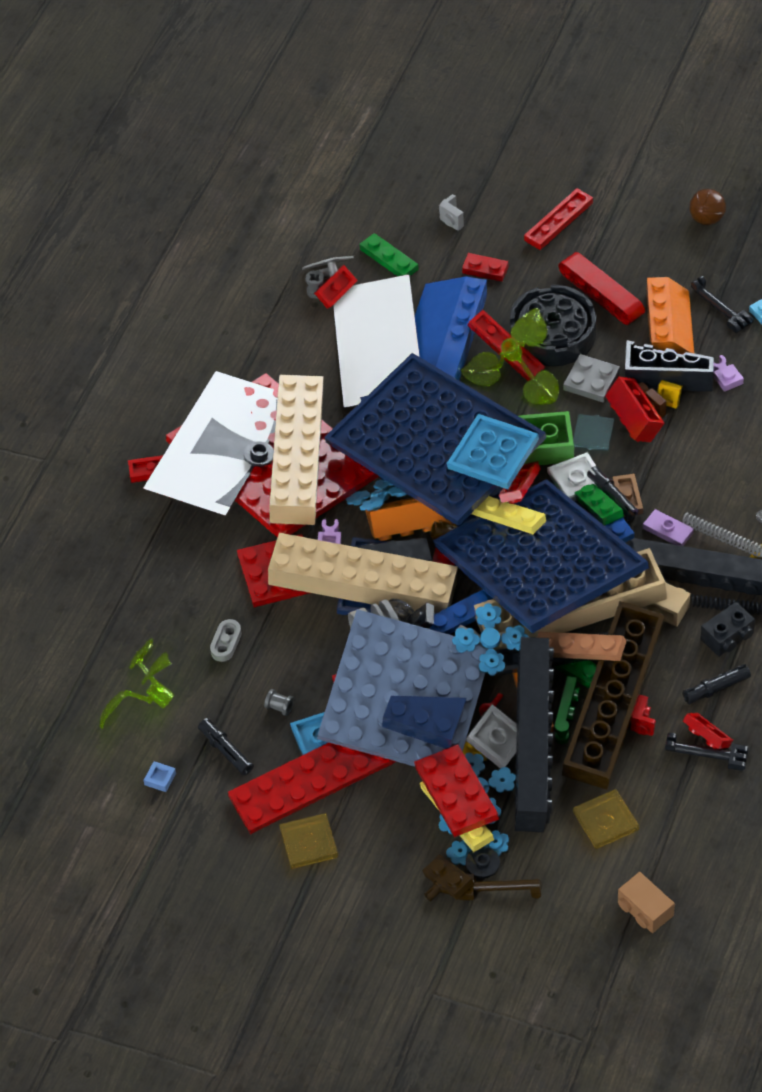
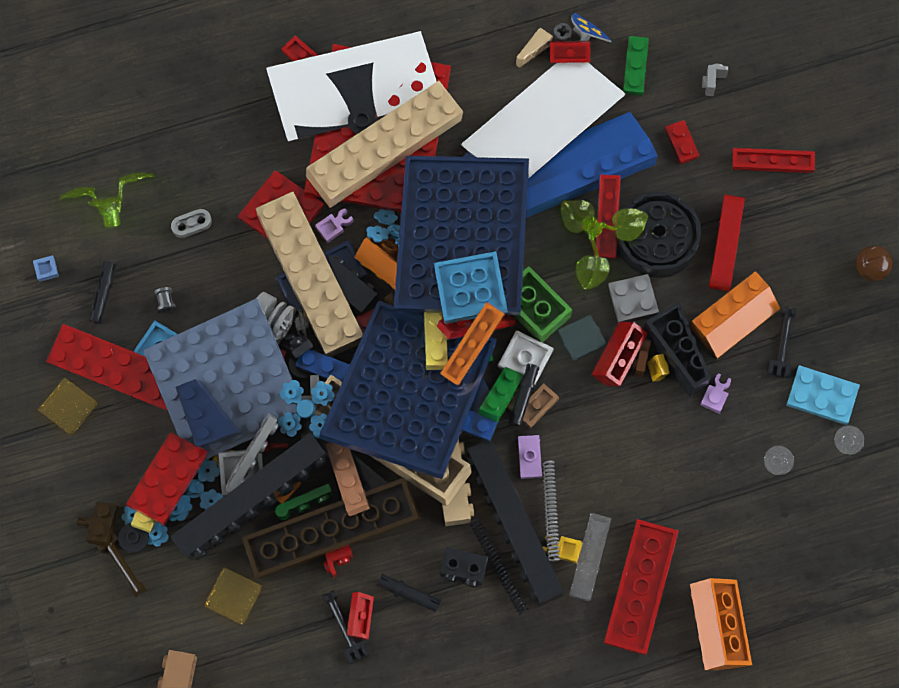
camera: 50 degrees right, 20 degrees up
none -> light grey plate [225,413,278,492]
none -> orange plate [440,302,505,385]
none -> tan slope [516,28,553,68]

